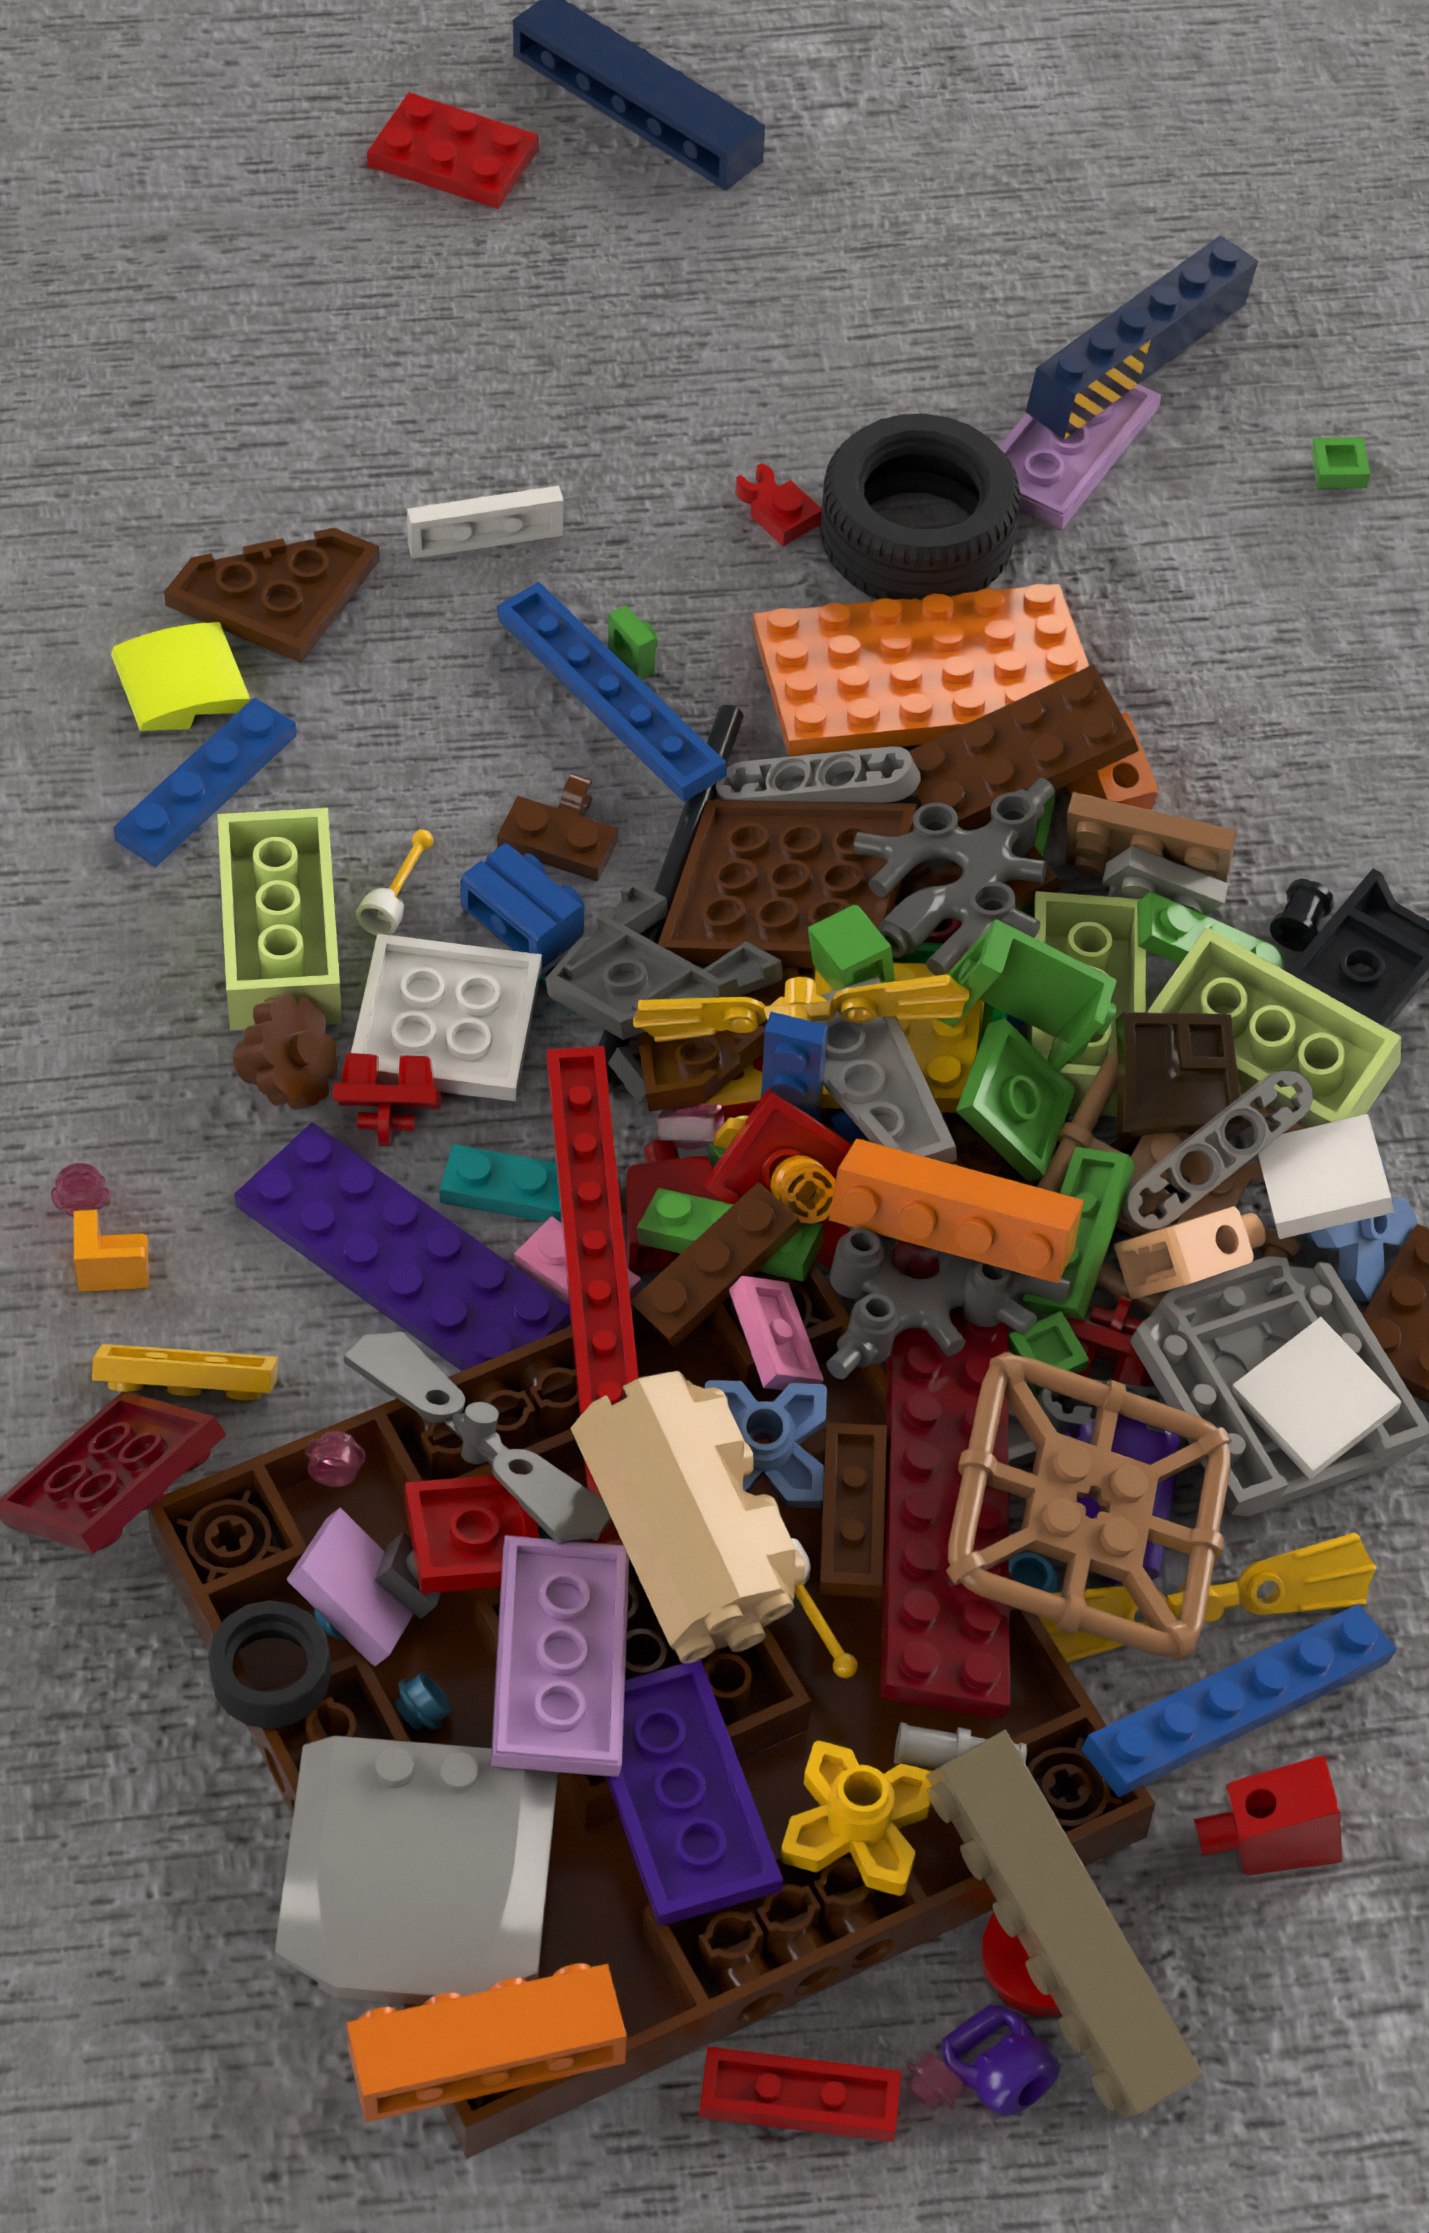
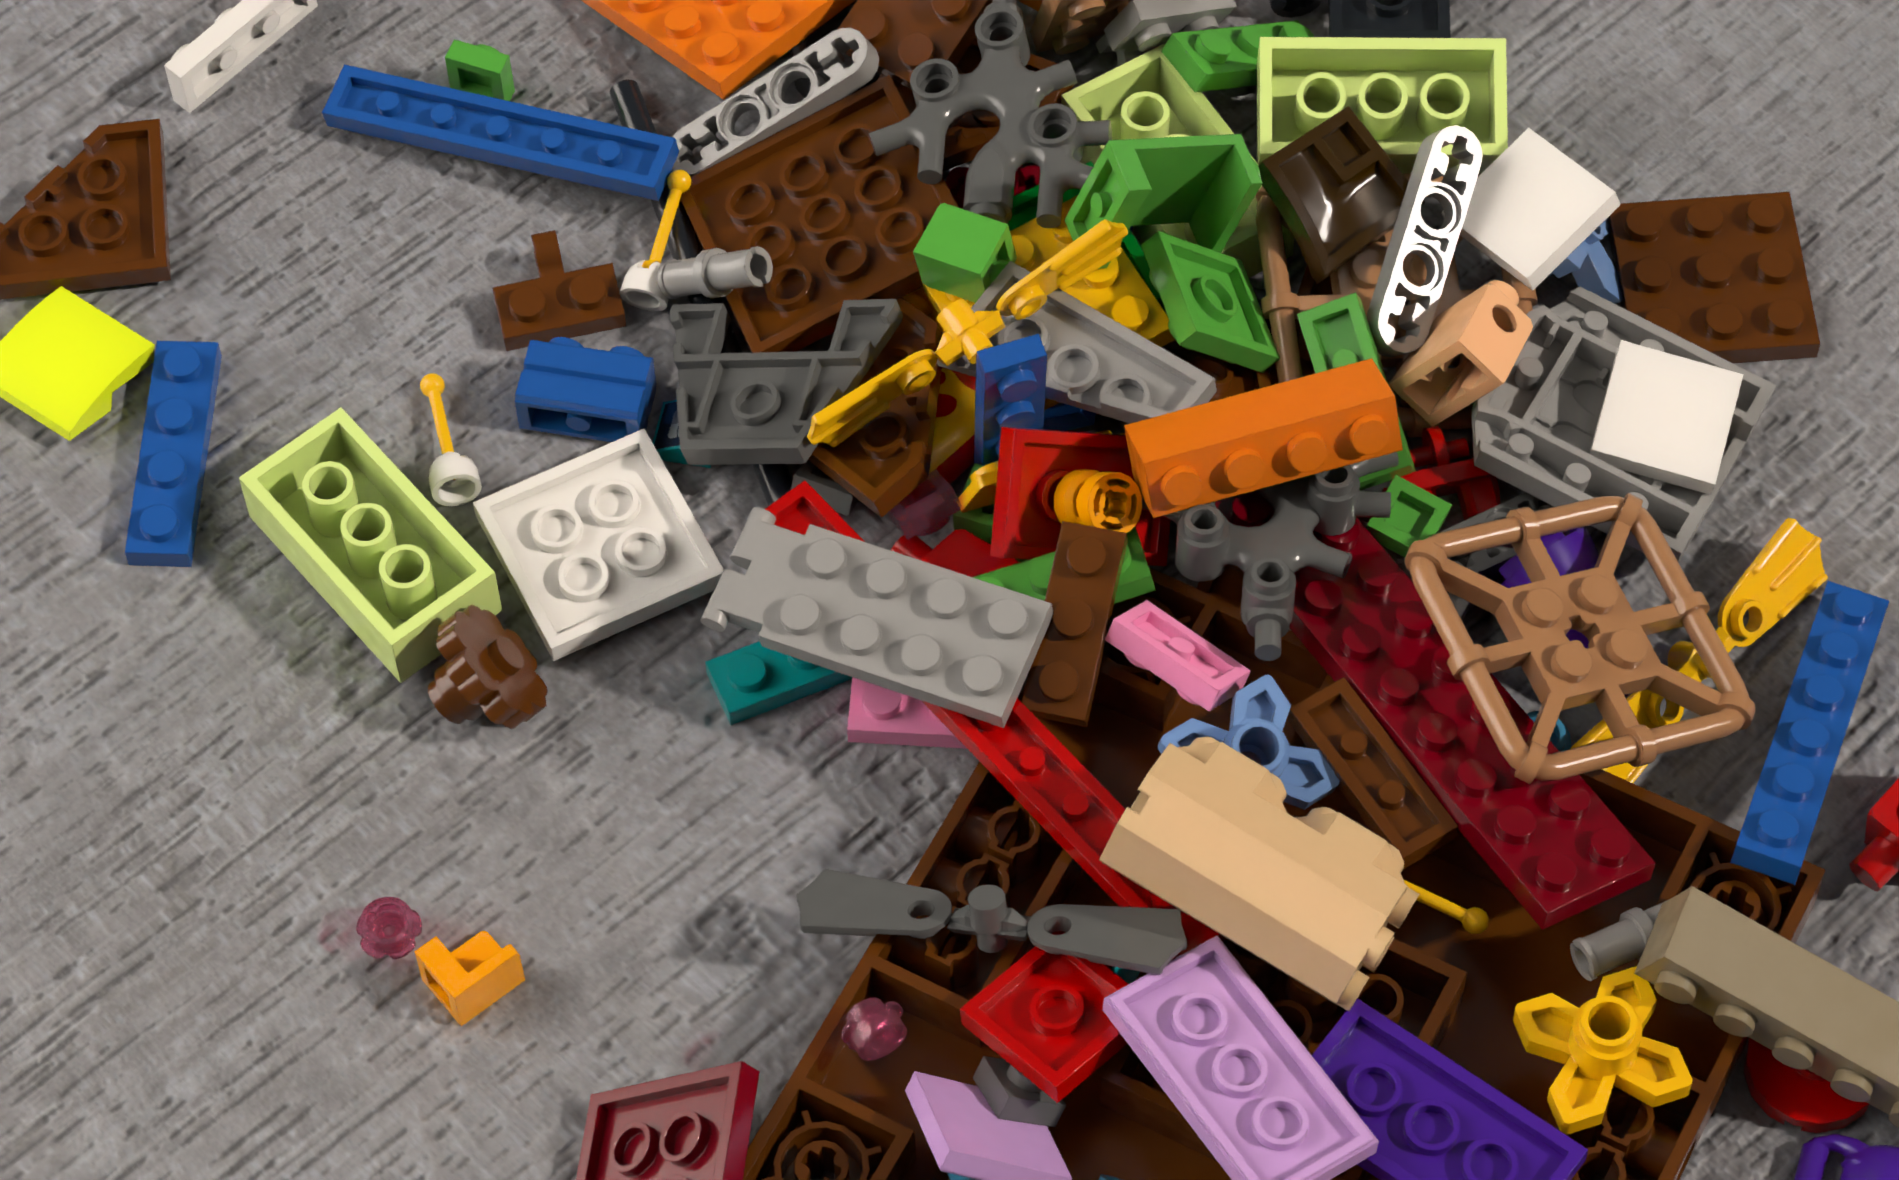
camera: 30 degrees left, 5 degrees up
yellow plate [92,1344,279,1400] -> none
dark purple plate [234,1122,571,1371] -> none
red hips [333,1053,442,1147] -> none
none -> hinge [619,169,691,311]
none -> light grey pin [657,246,773,299]
none -> light grey hinge [700,507,1053,728]

